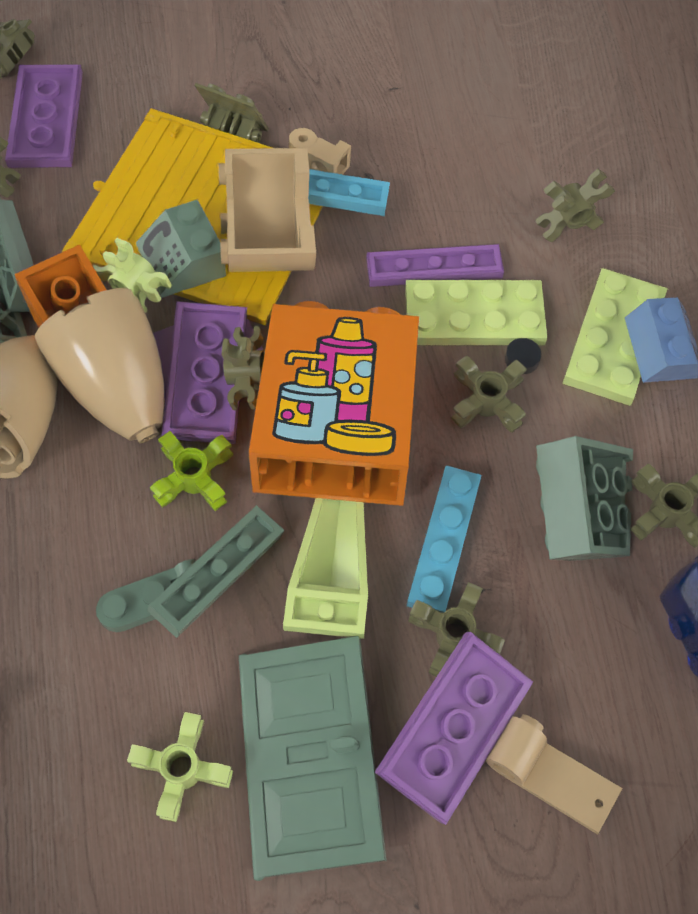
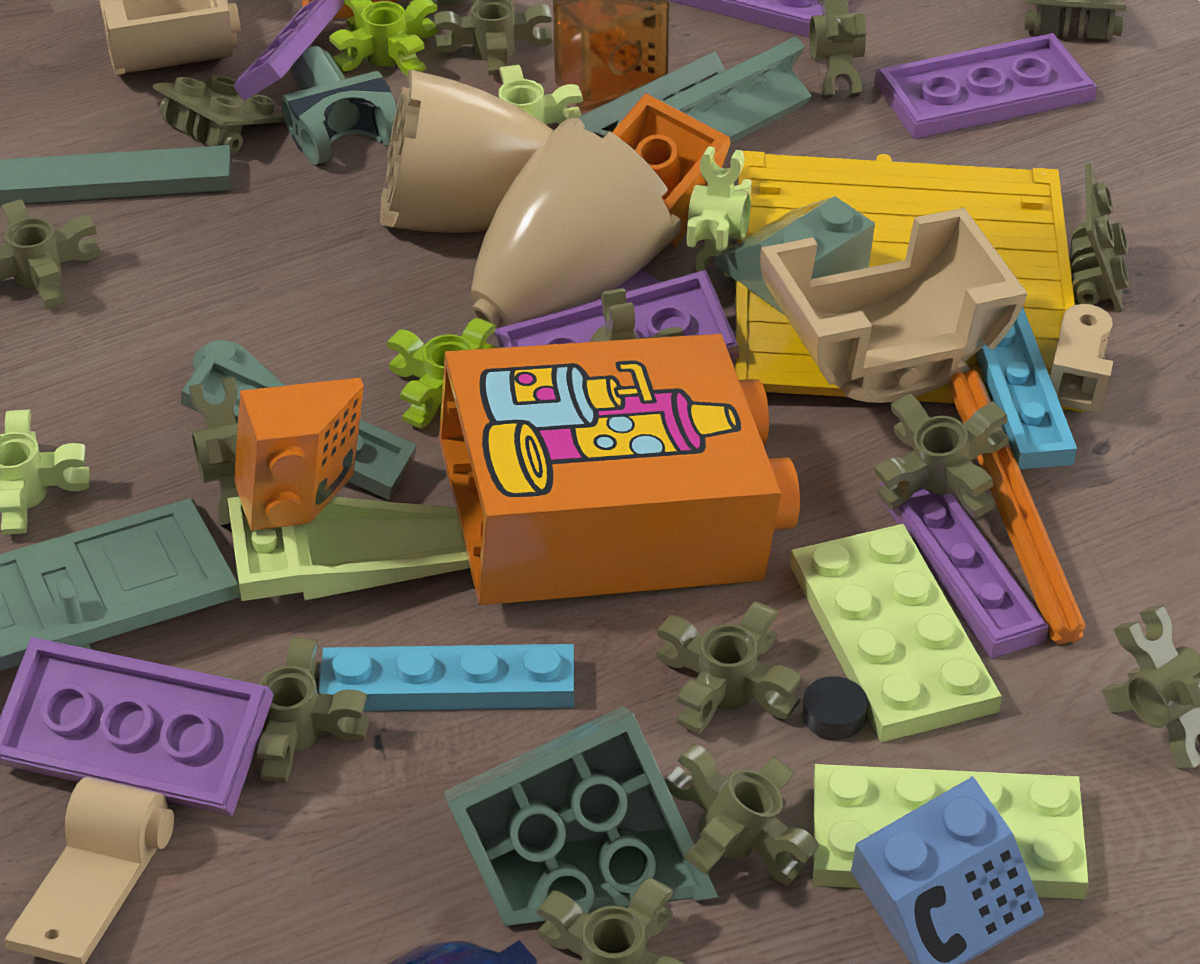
camera: 75 degrees right, 20 degrees down
none -> olive pin [189,376,239,525]
none -> orange slope [234,377,364,531]
none -> olive pin [665,744,820,886]
none -> olive pin [874,393,1009,519]
none -> orange axle [949,369,1086,645]

